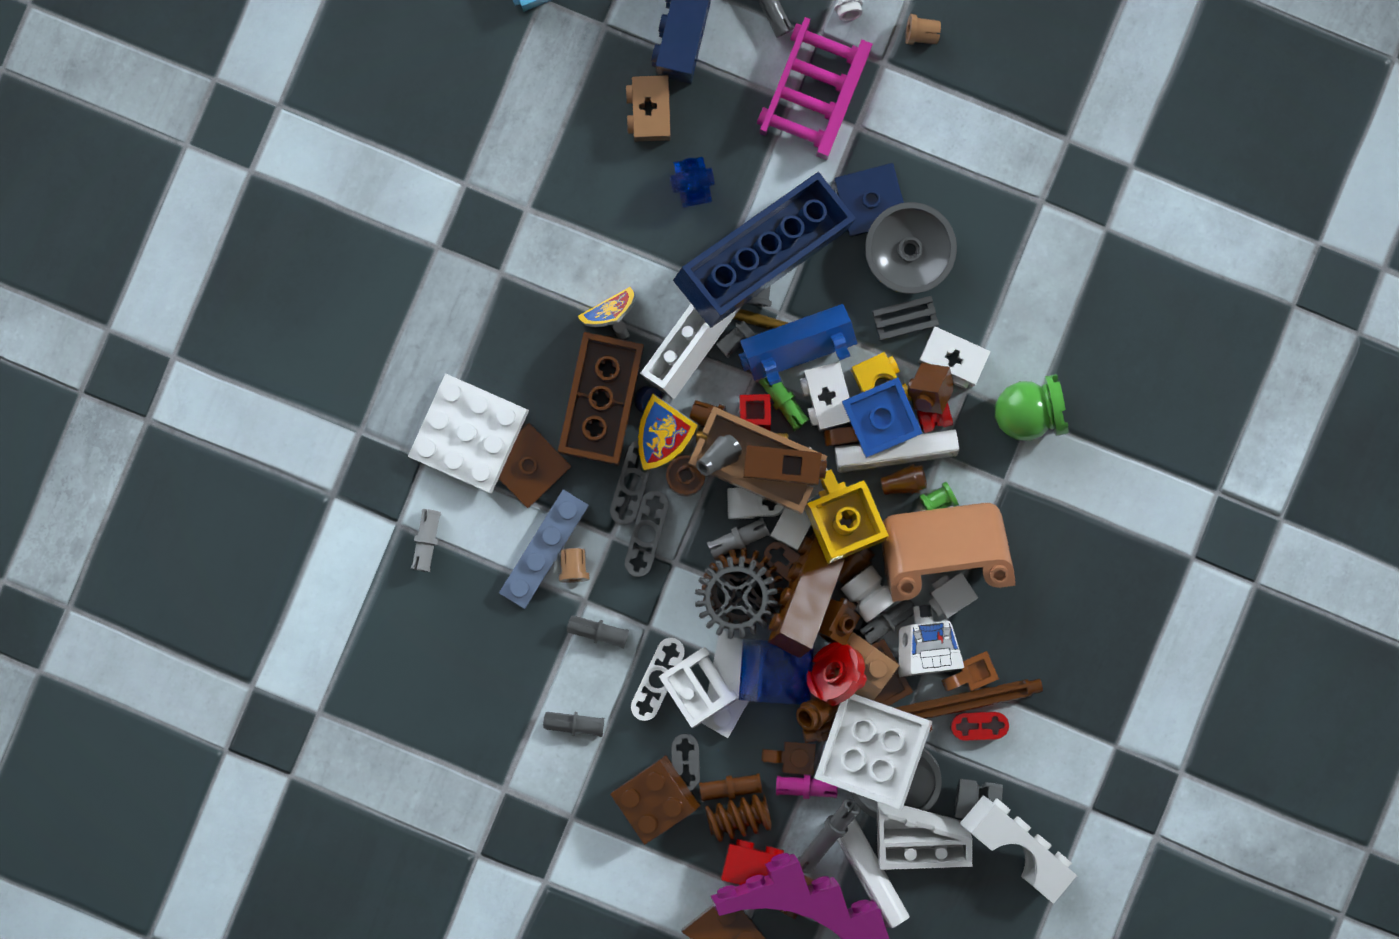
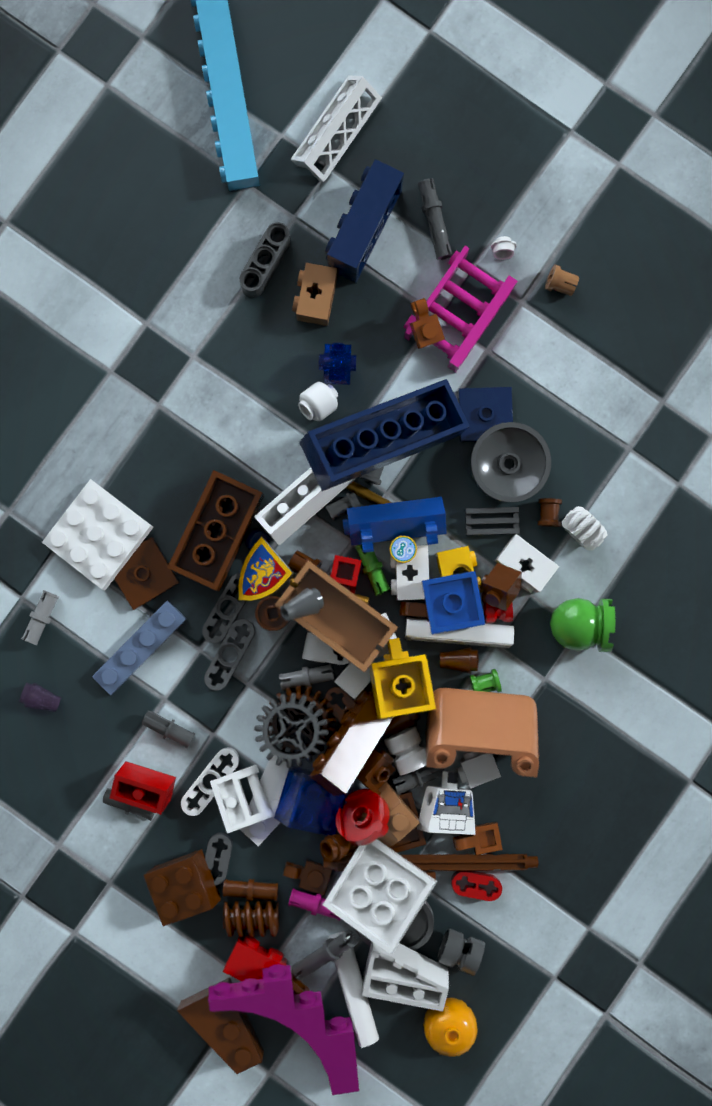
camera: 10 degrees right, 0 degrees up
medium nougat bush [559,548,590,583] -> none
shield [578,287,636,340] -> none
reddish brown brick [743,445,827,486] -> none
white arch [960,795,1077,904] -> none
none -> clear purple cone [19,682,62,712]
none -> red brick [110,761,176,815]
none -> dark grey beam [239,222,291,298]
none -> white head [298,382,338,421]
none -> tile [390,536,417,563]
none -> dark orange plate [409,298,445,349]
none -> light orange cylinder [423,997,478,1057]
none -> reddish brown bush [537,498,562,527]
none -> white gear [562,506,608,551]

